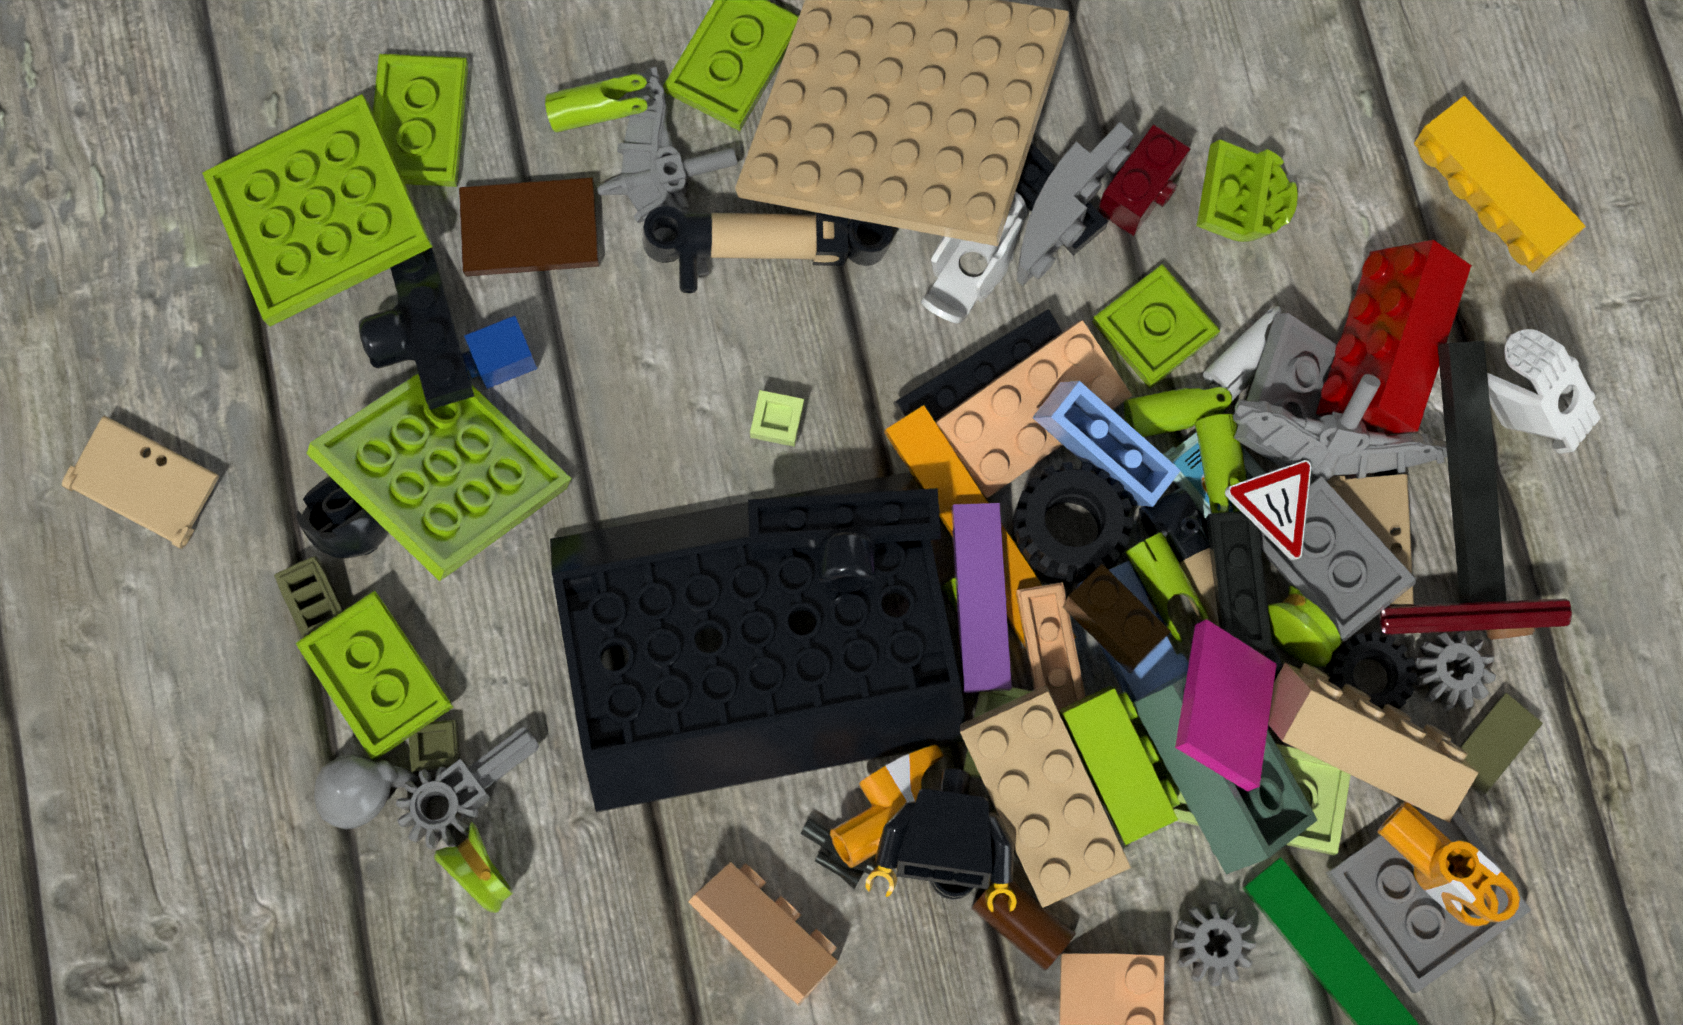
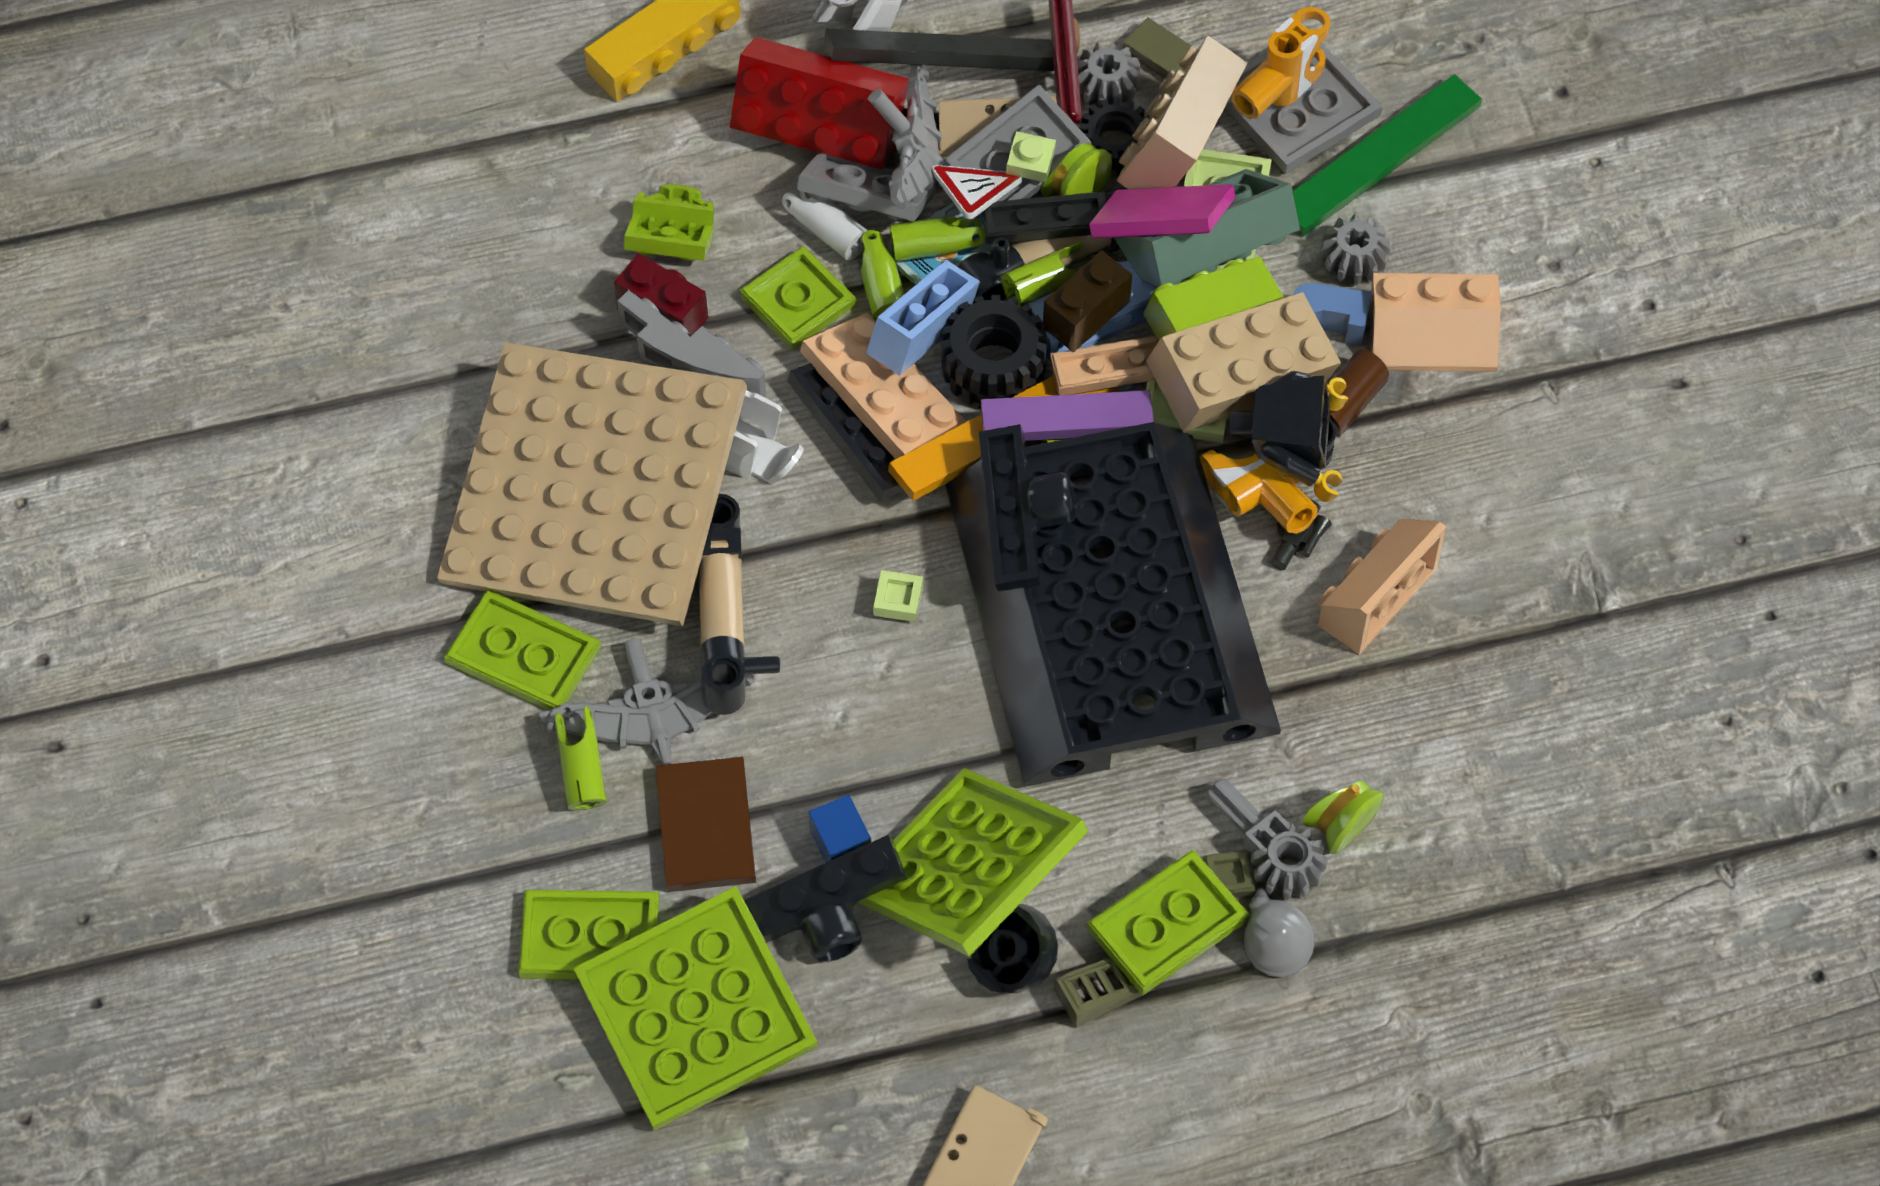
camera: 90 degrees left, 15 degrees down
none -> yellowish green plate [1006,131,1056,182]
none -> medium blue leg [1293,283,1372,347]

